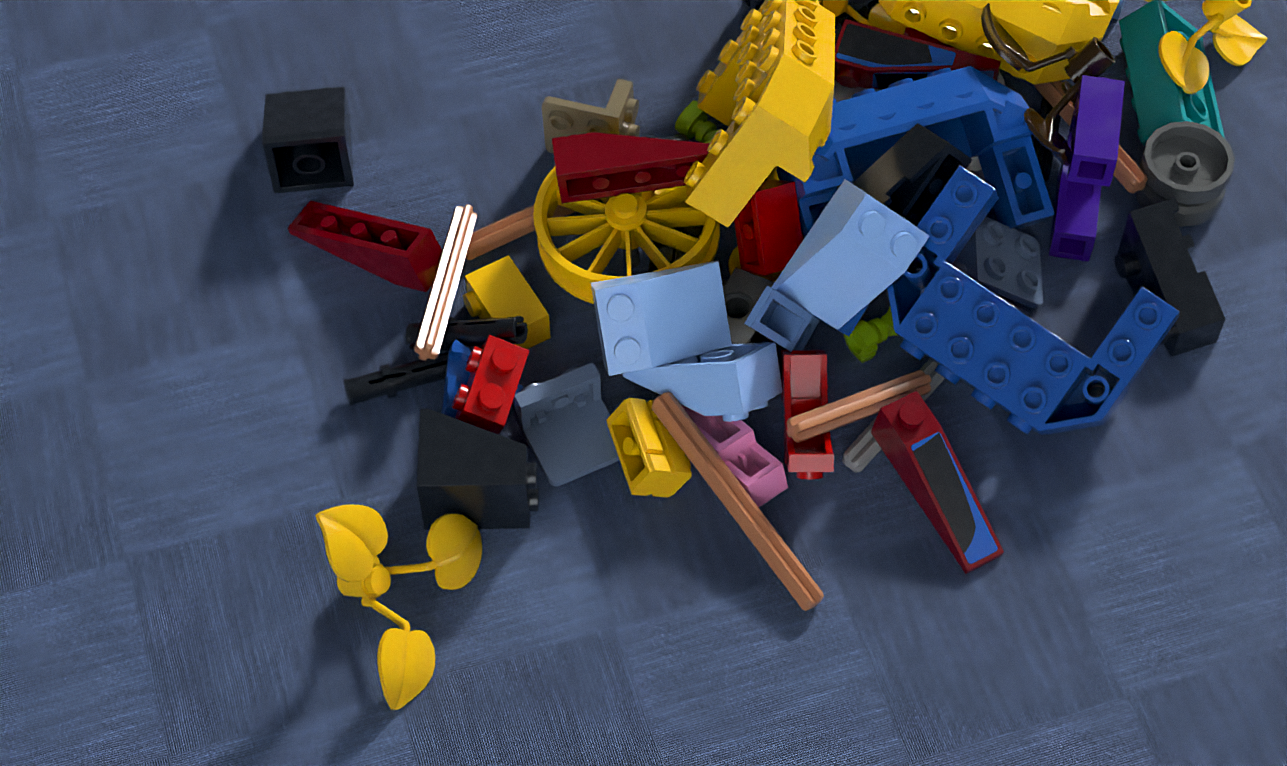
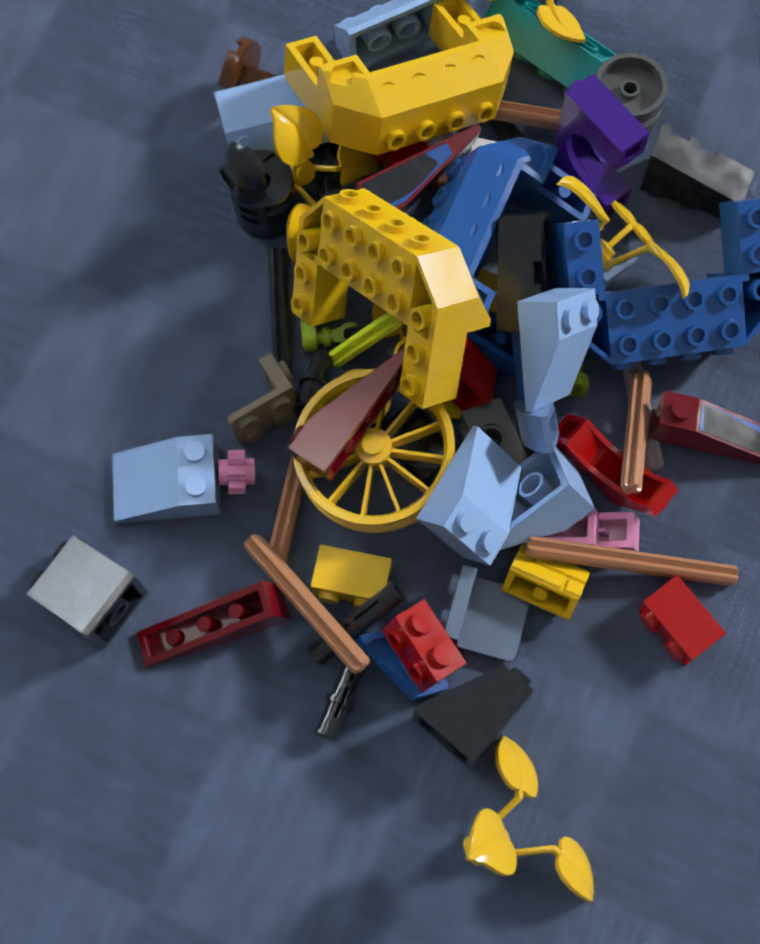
camera: 45 degrees left, 15 degrees up
dark brown plant [981,3,1116,167] -> none
none -> light blue slope [112,434,221,523]
none -> bright pink gear [218,450,255,494]
none -> black axle [268,247,292,372]
none -> yellow plant [557,176,690,299]
none -> red brick [637,575,726,666]

